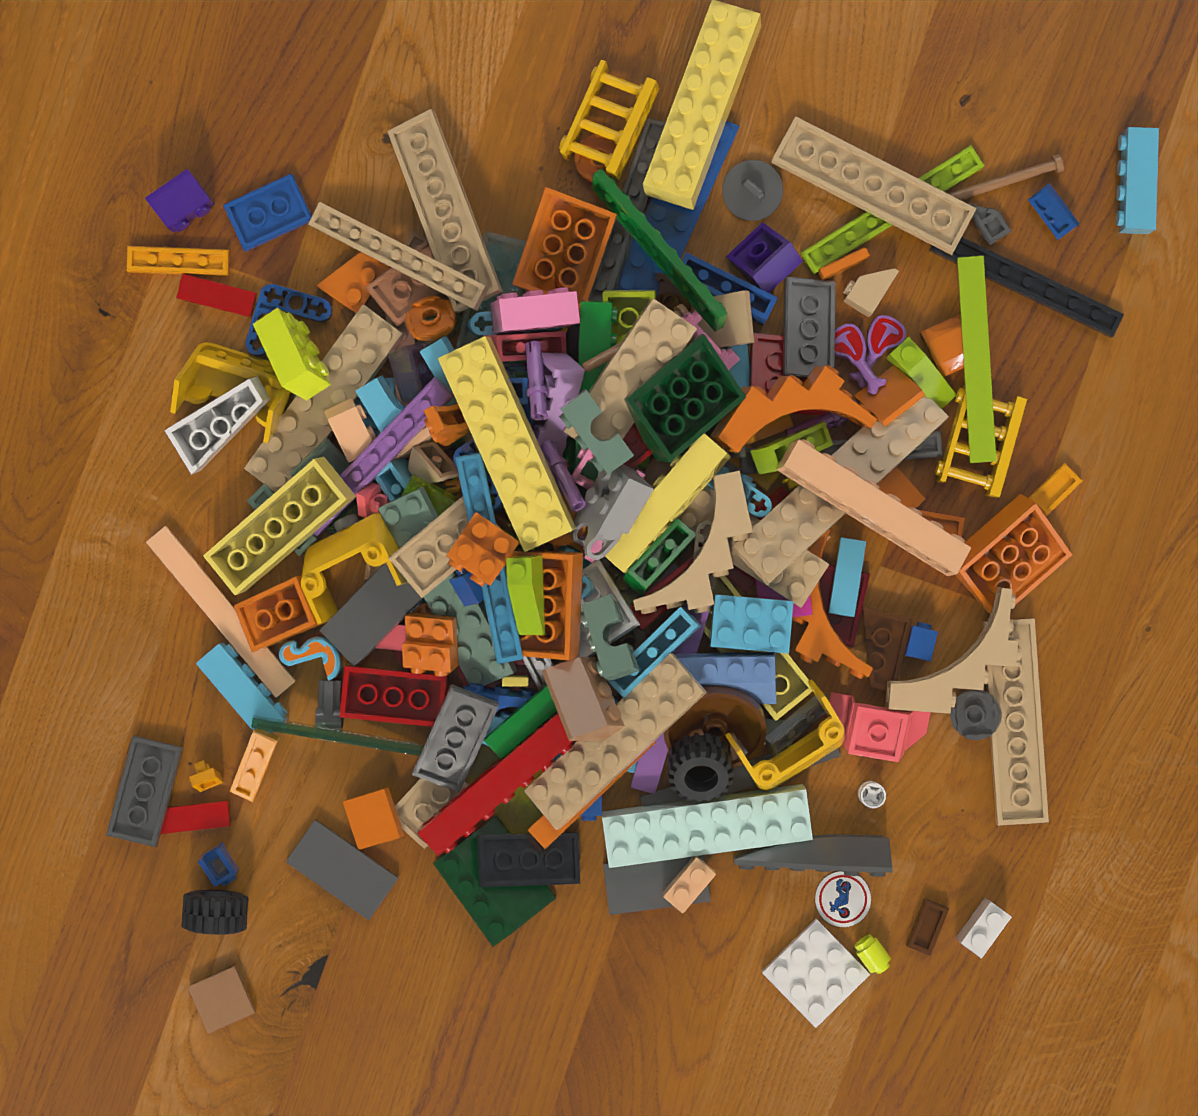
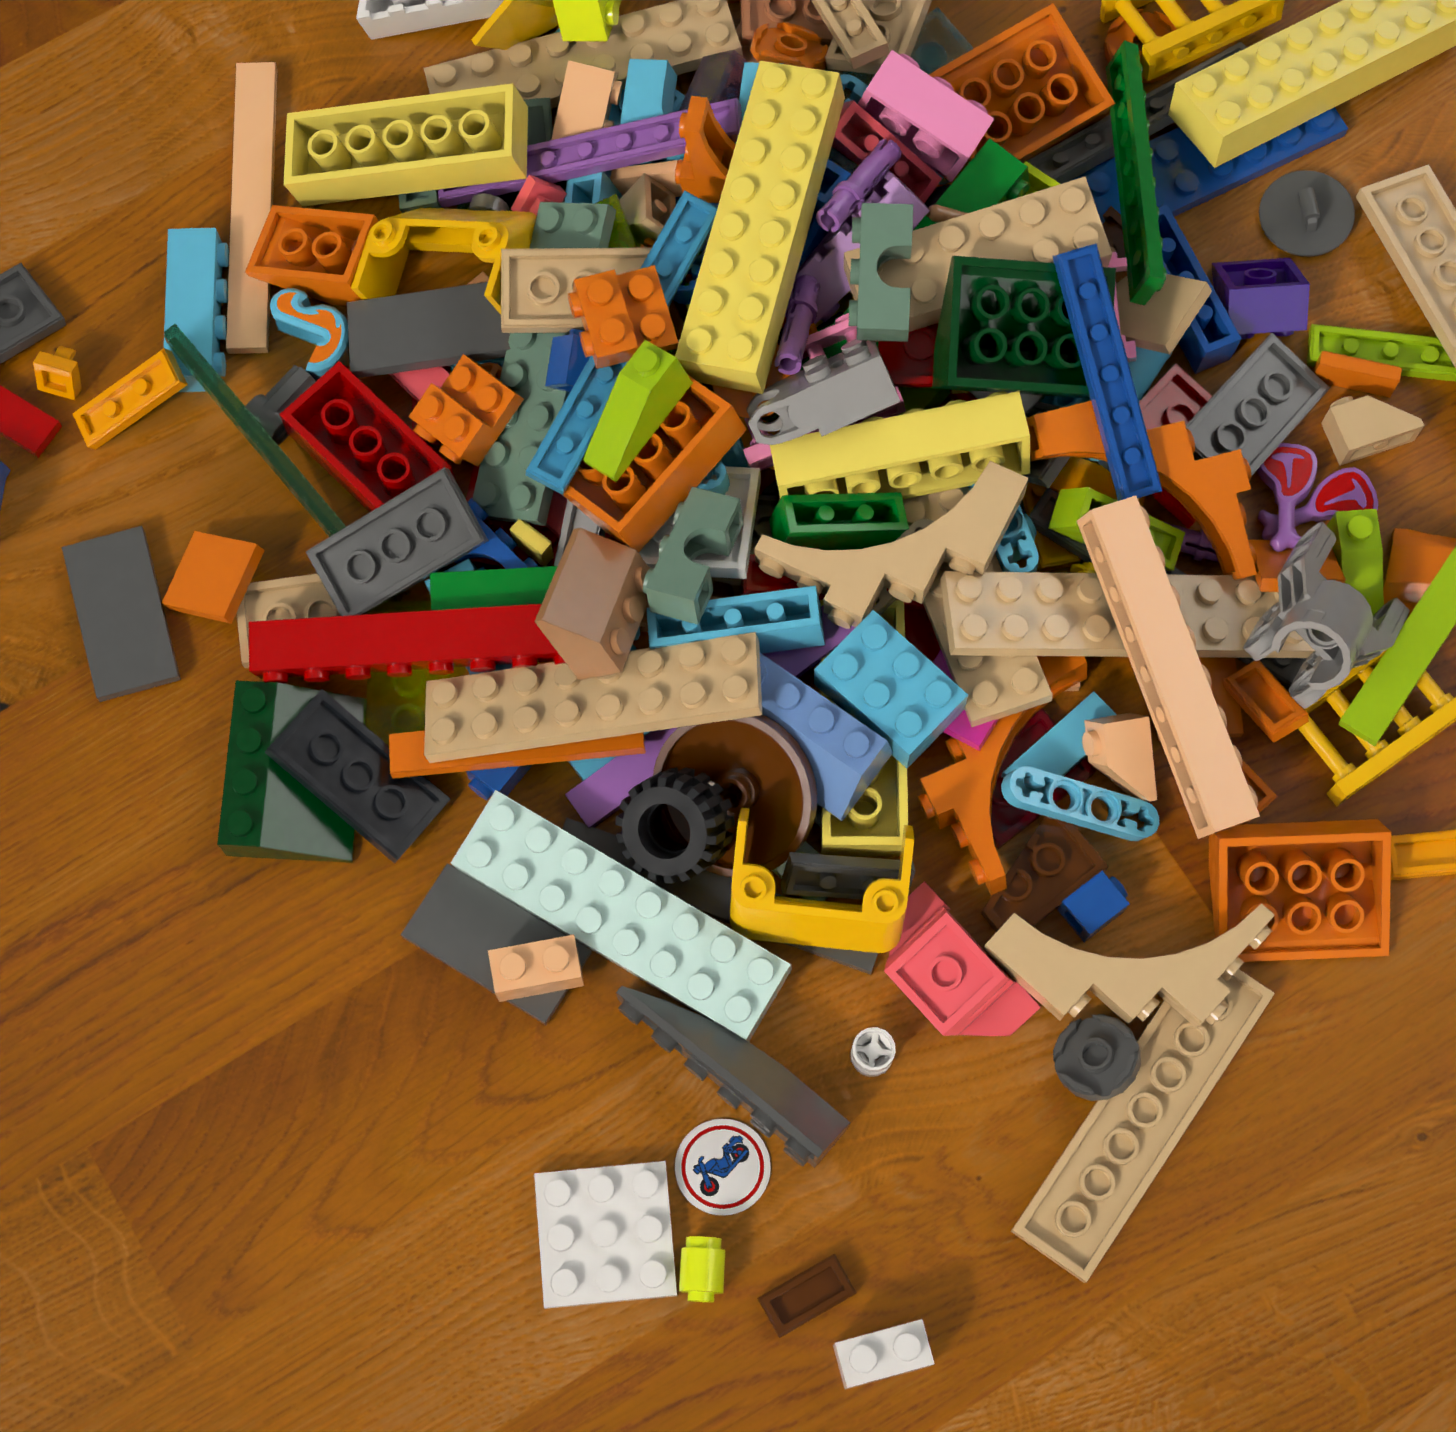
camera: 35 degrees right, 15 degrees down
none -> medium azure beam [1001,766,1160,841]
none -> blue tile [1052,244,1162,501]
none -> light nougat slope [1082,713,1157,801]
none -> orange tile [1223,660,1309,743]
none -> light grey piece [1243,522,1410,709]

